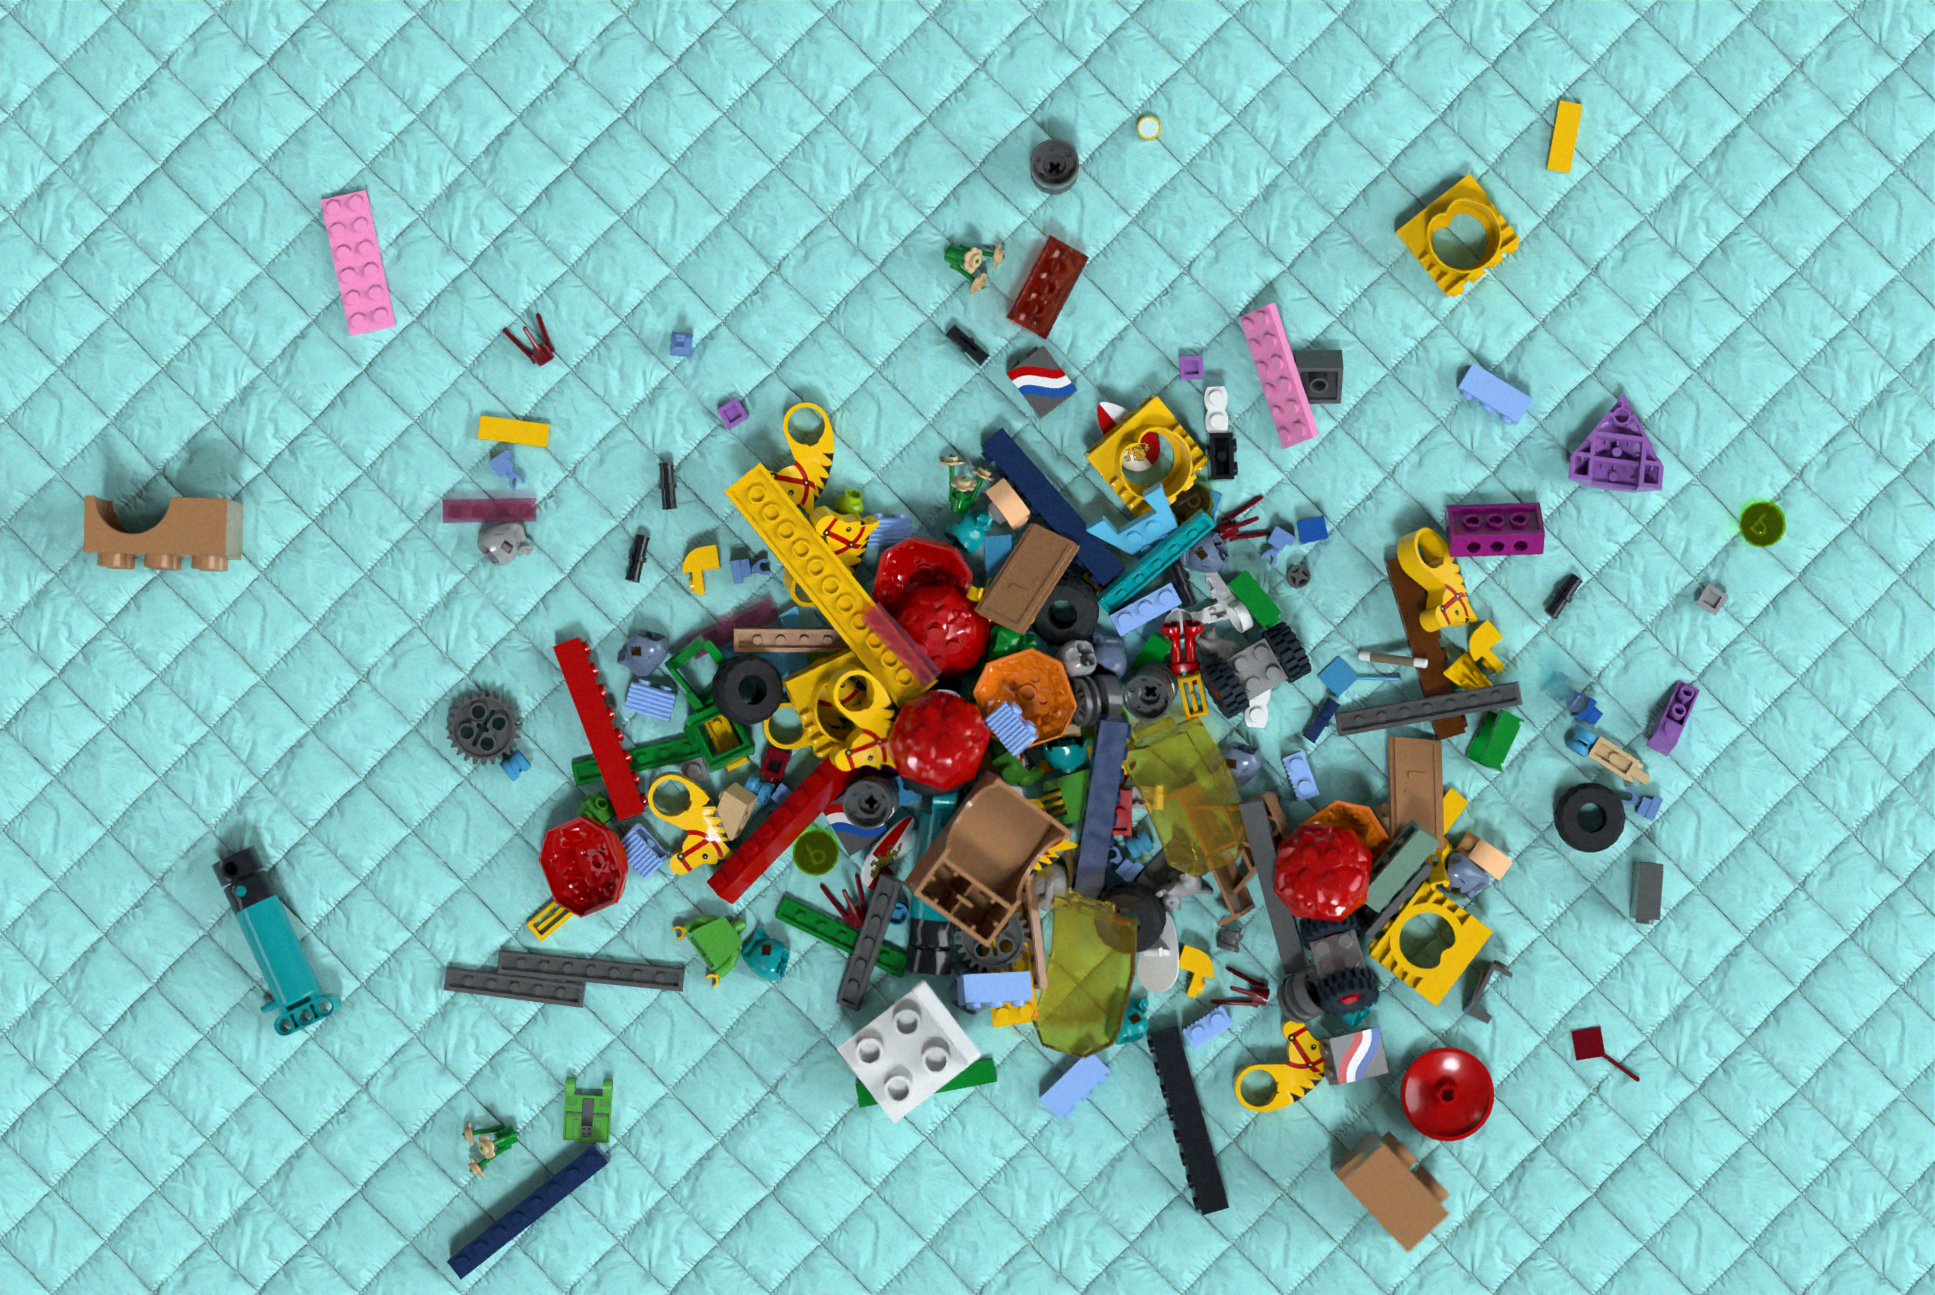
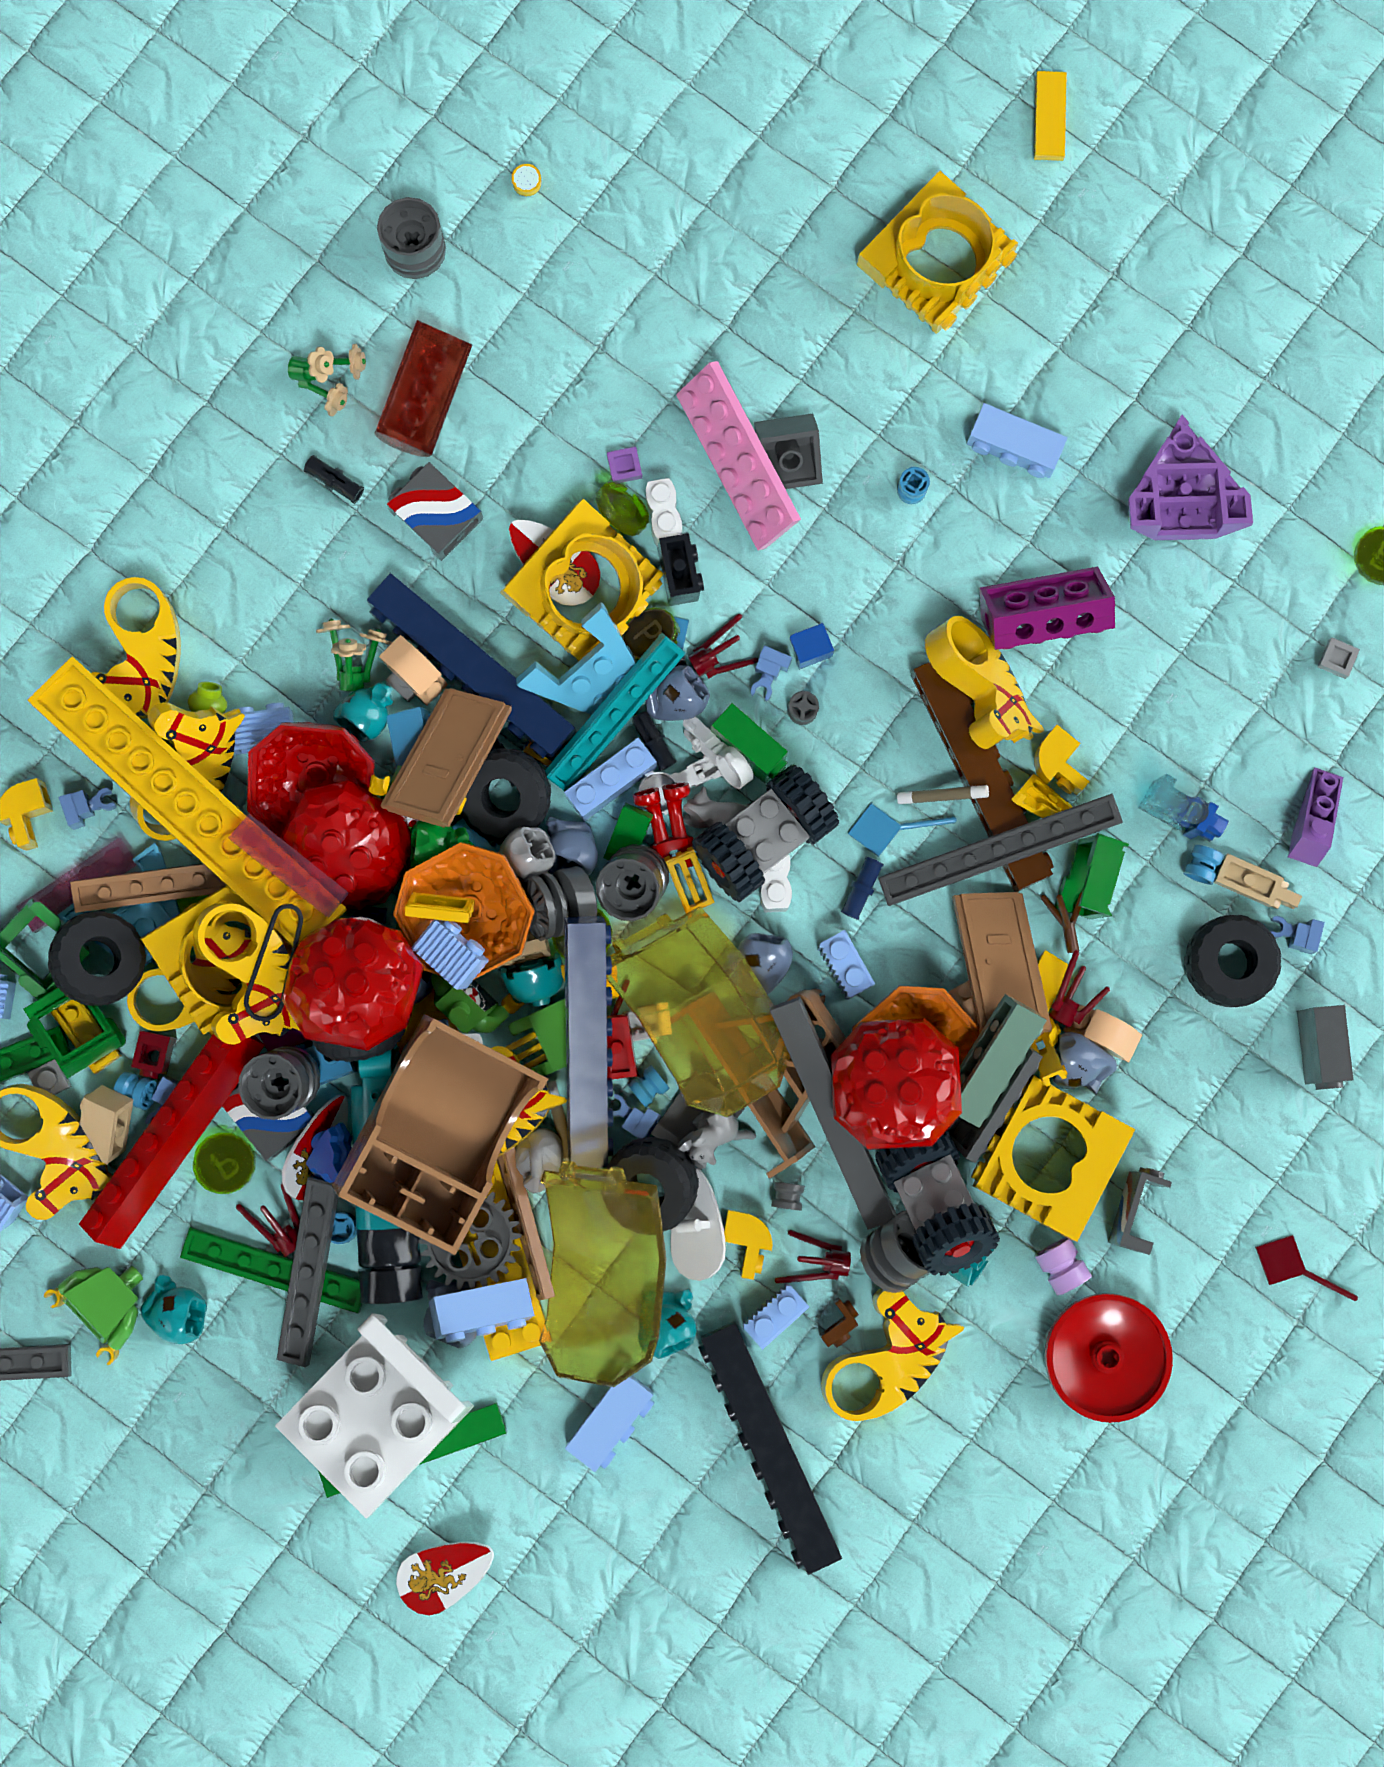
camera: 15 degrees left, 5 degrees down
medium lavender plate [717,398,749,430] -> none
panel [1319,1027,1389,1085] -> none
medium nougat piece [1331,1131,1450,1253] -> none
black pin [1544,573,1583,619] -> none
none -> black piece [244,904,303,1021]
none -> blue rock [306,1123,352,1183]
none -> shield [396,1542,494,1616]
none -> yellow tile [405,892,475,923]
none -> clear neon green tile [595,482,649,536]
none -> reddish brown bracket [819,1297,859,1348]
none -> dark azure wheel [897,467,930,504]
none -> lavender wheel [1034,1238,1092,1296]
none -> reddish brown plant [1041,892,1082,953]
none -> dark red plant [1049,950,1110,1028]

